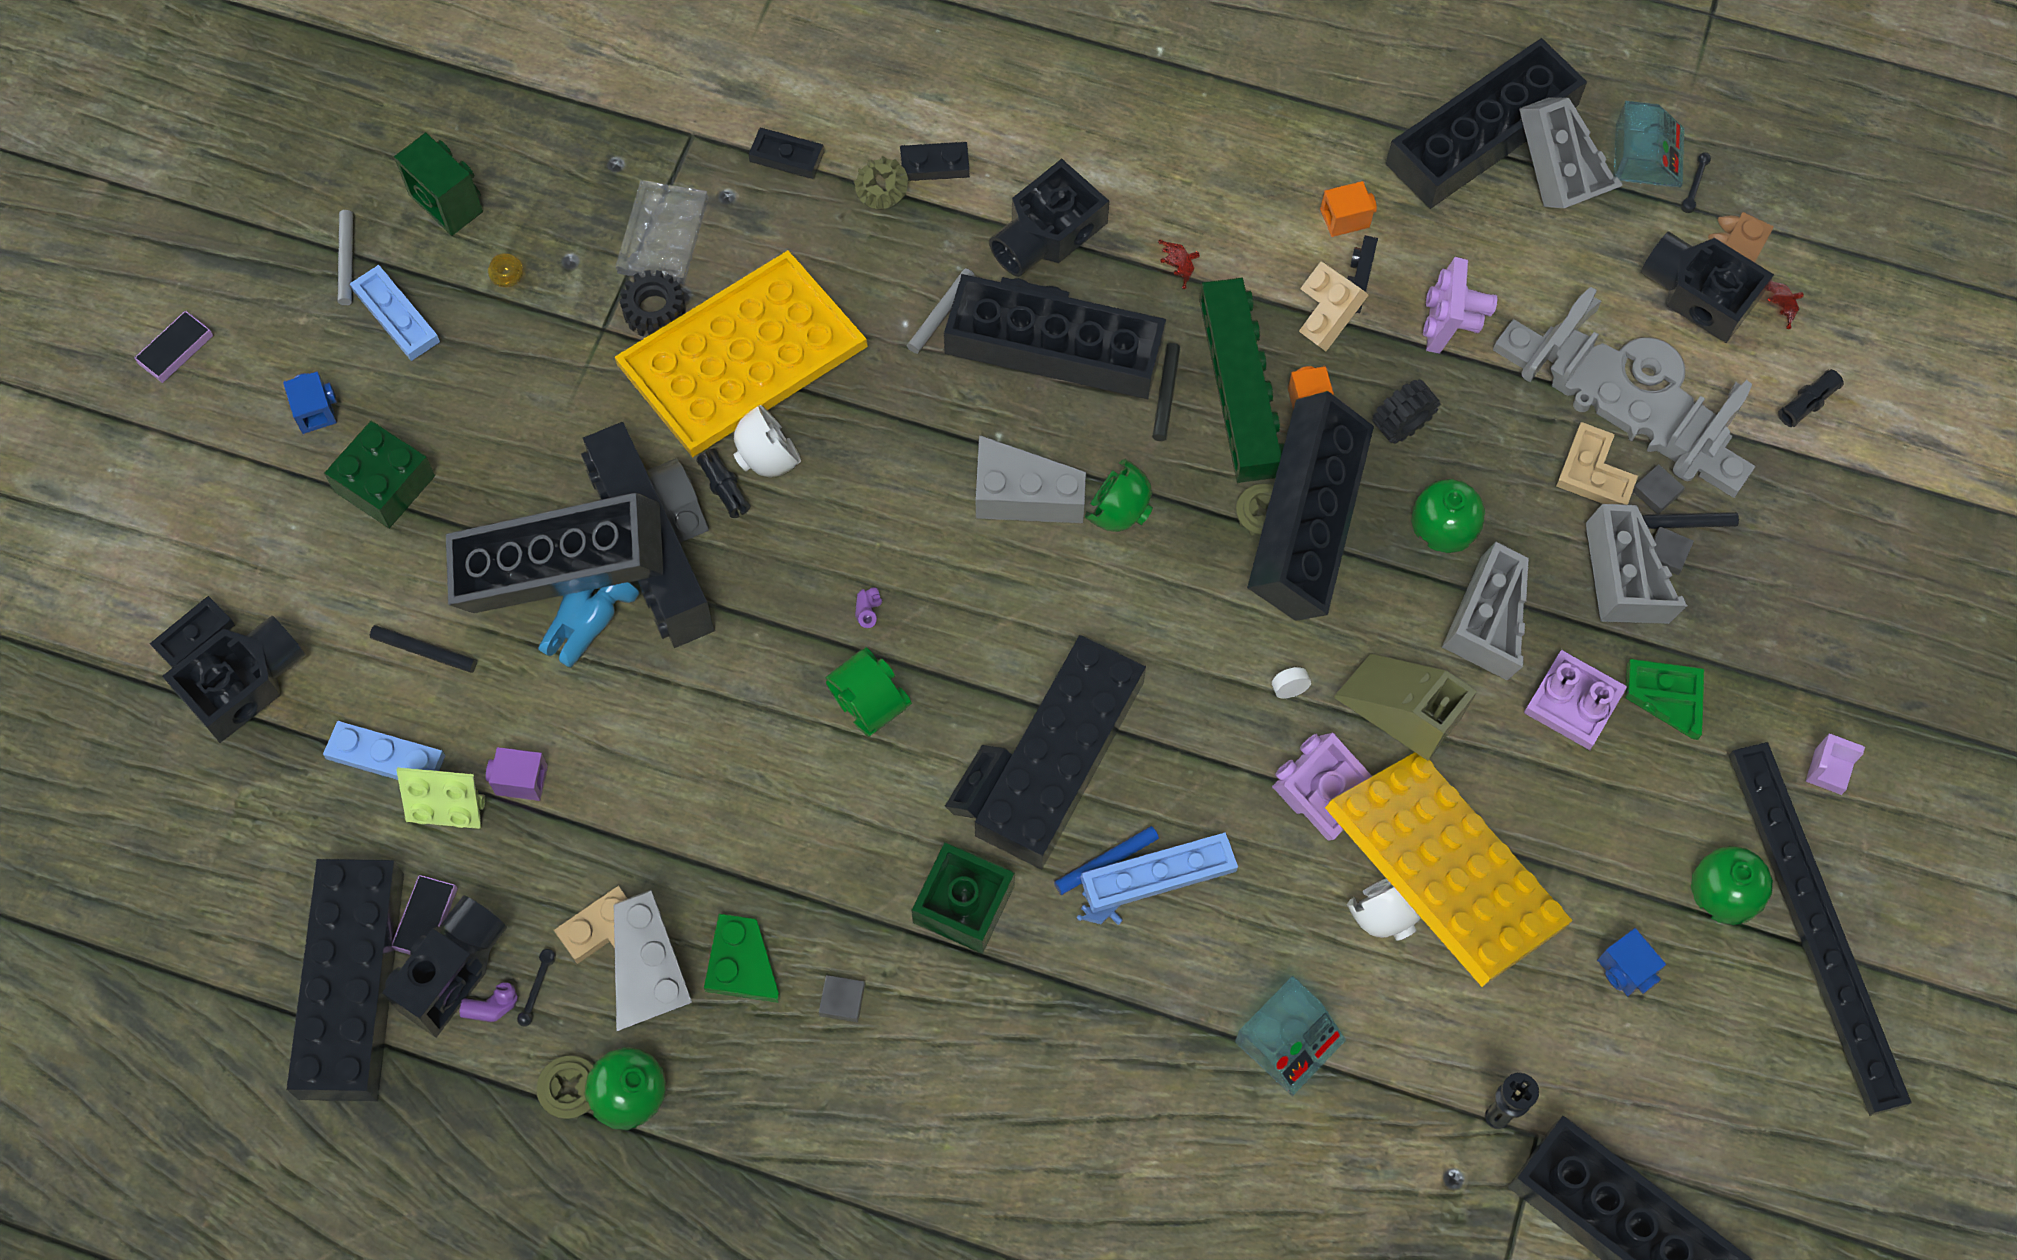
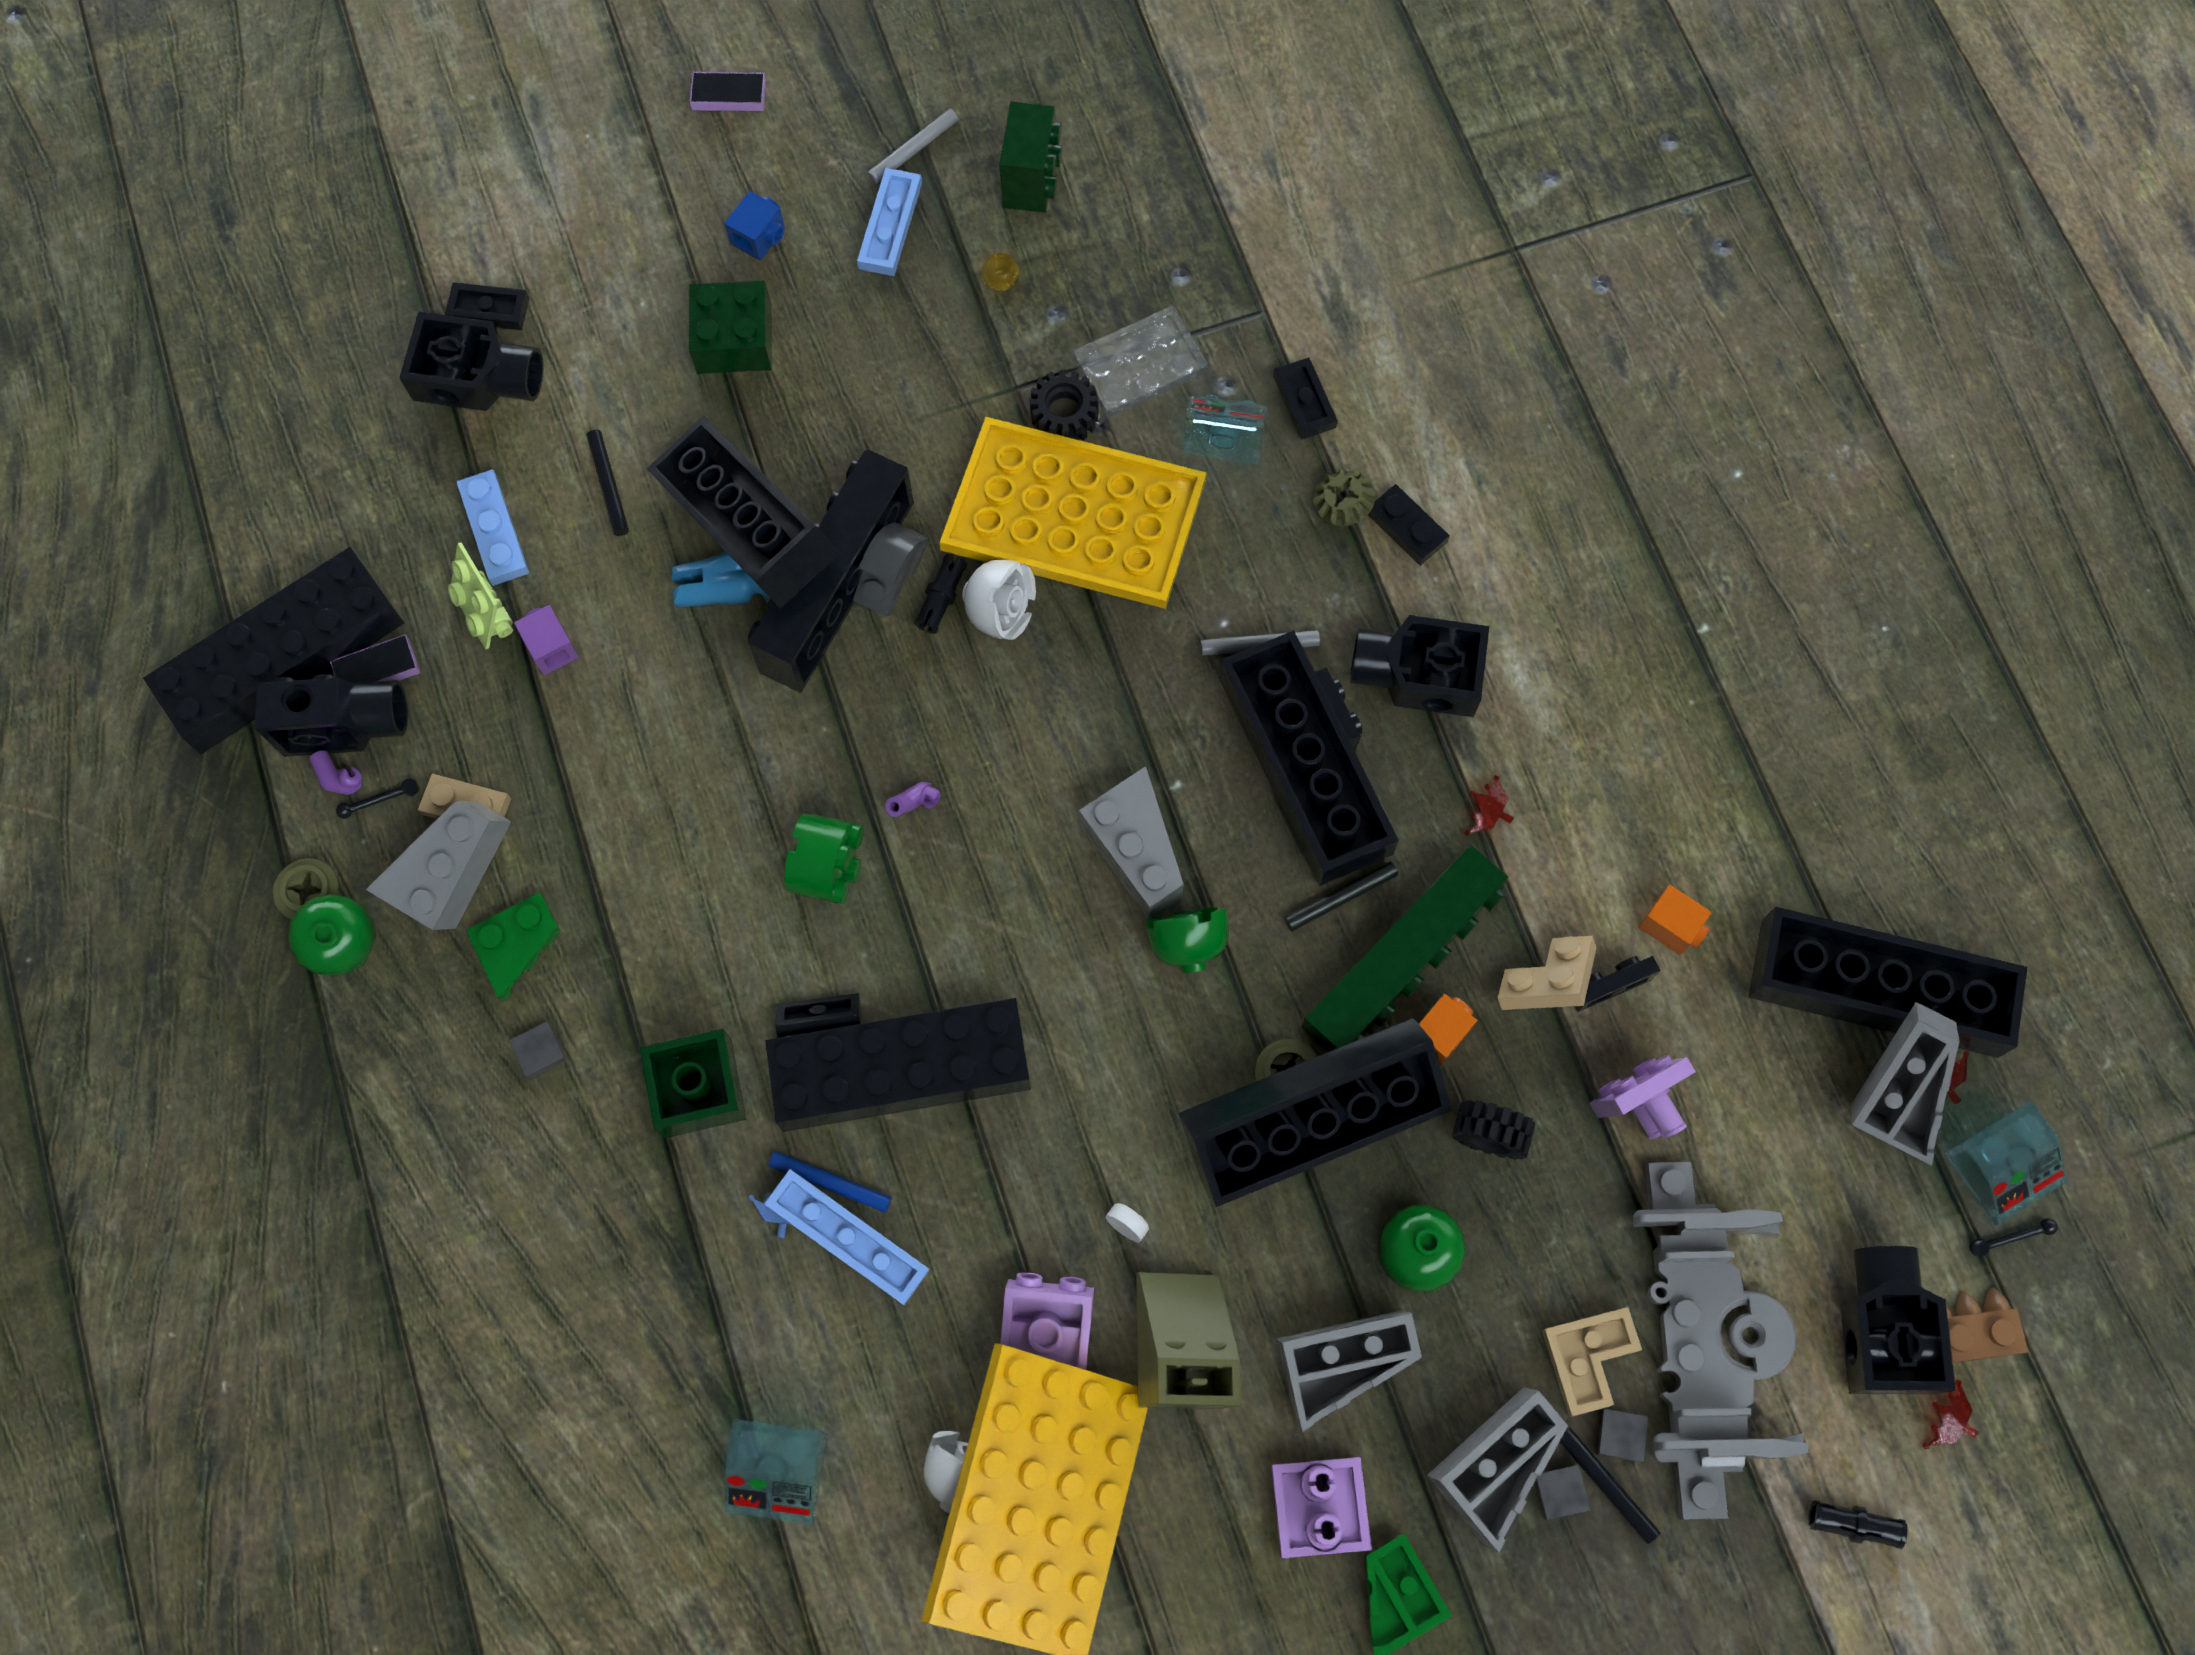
camera: 55 degrees right, 5 degrees up
none -> clear light blue slope [1183,395,1267,465]

